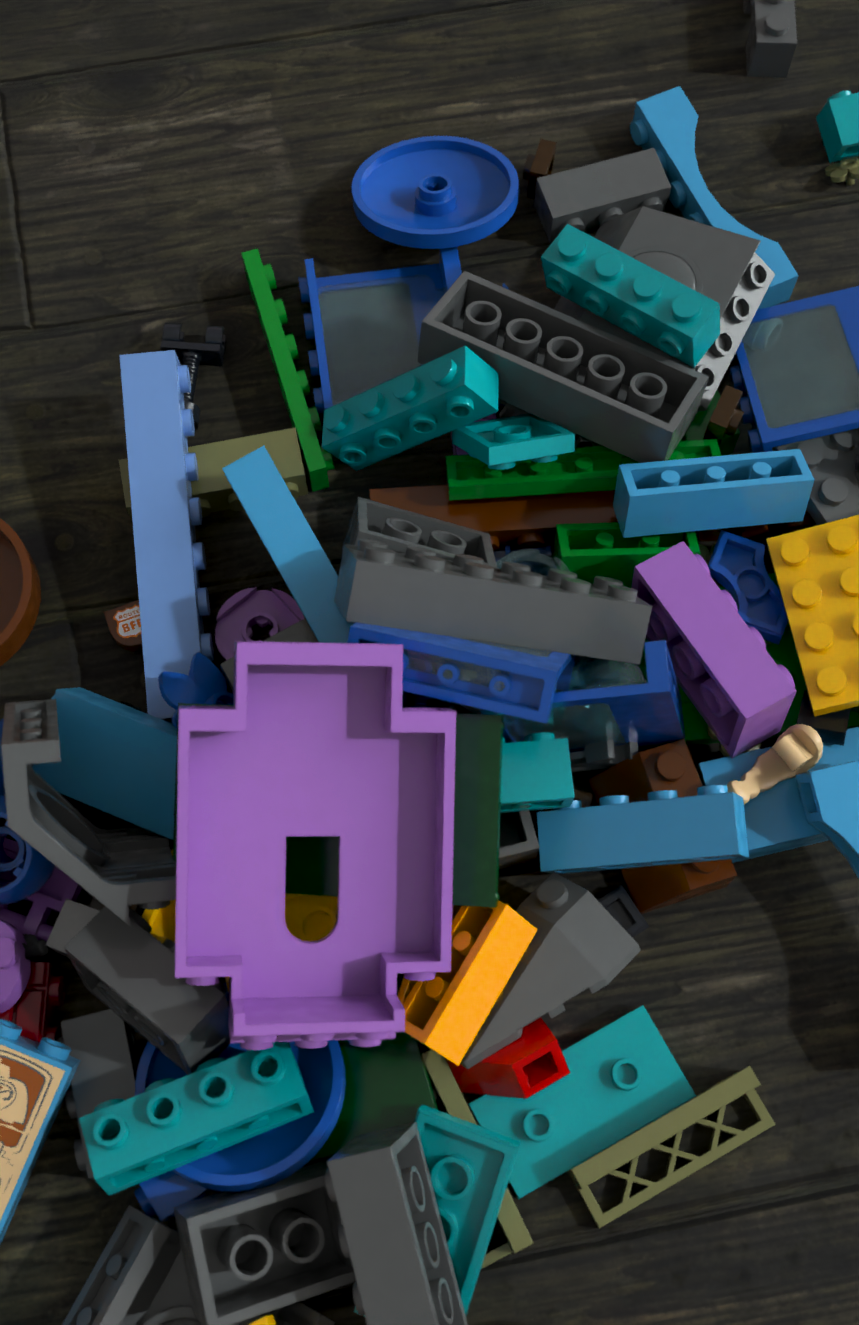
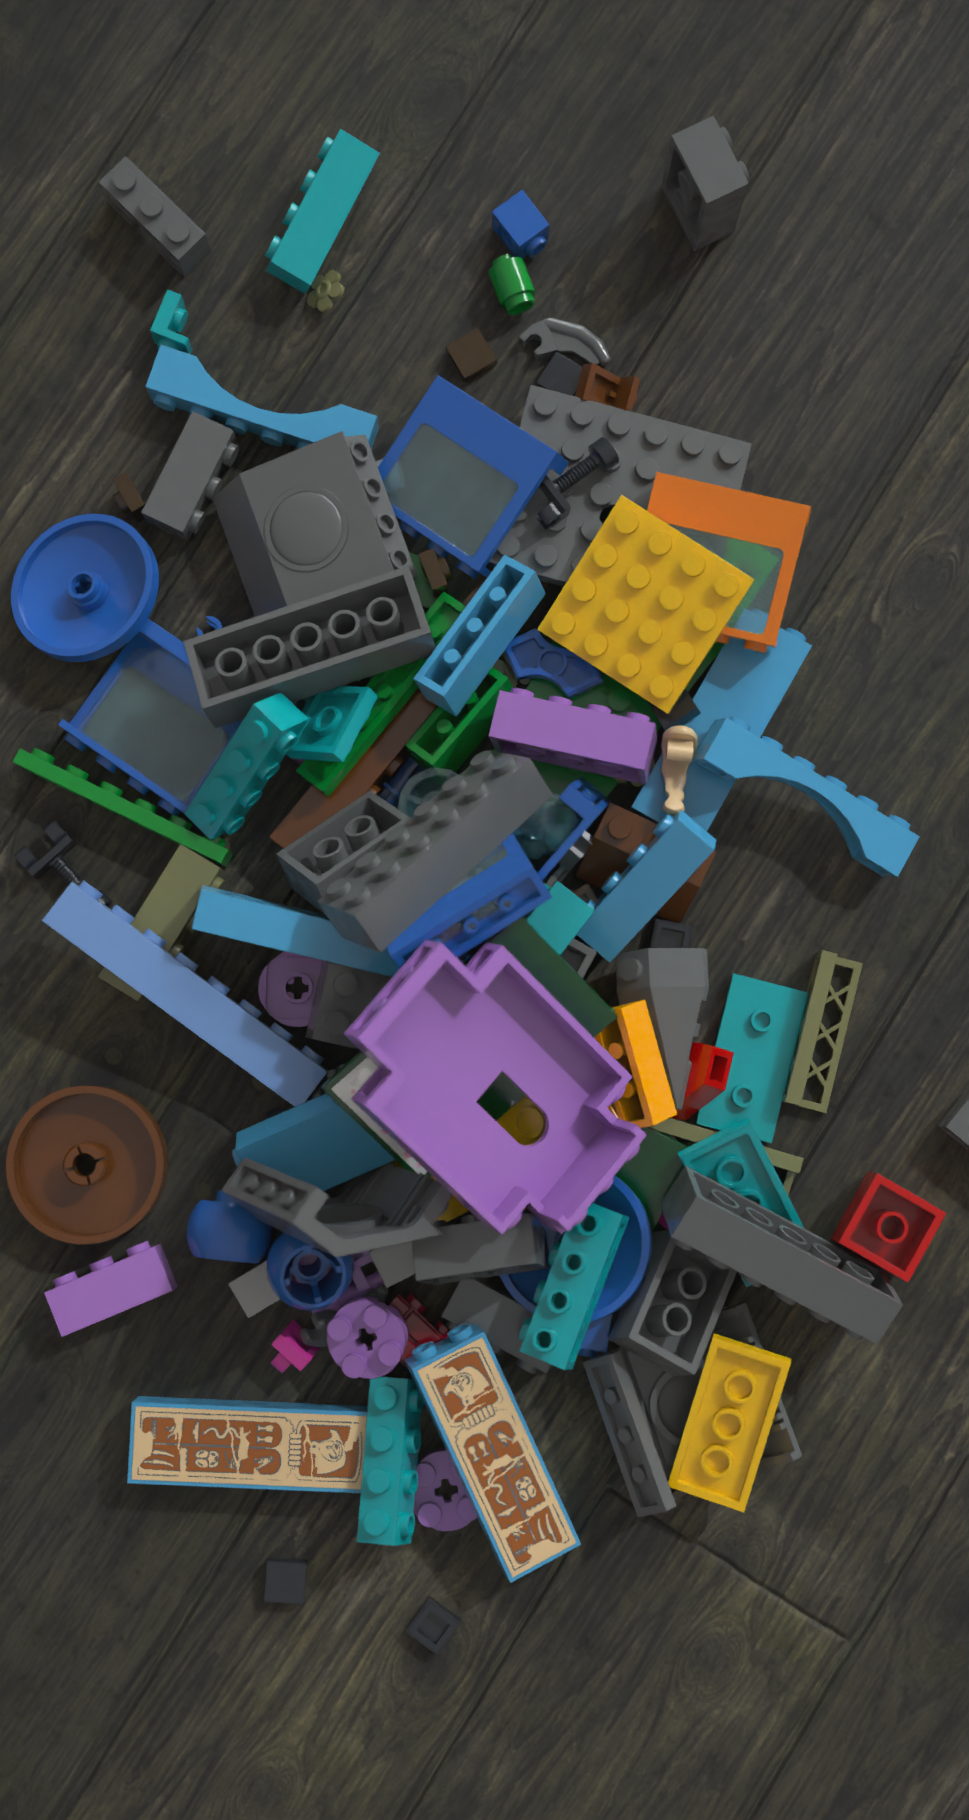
camera: 50 degrees left, 15 degrees up
tile [104,600,143,651] -> none
blue plate [158,652,233,729] -> none
teal brick [541,224,720,368] -> none
none -> teal bracket [150,289,192,354]

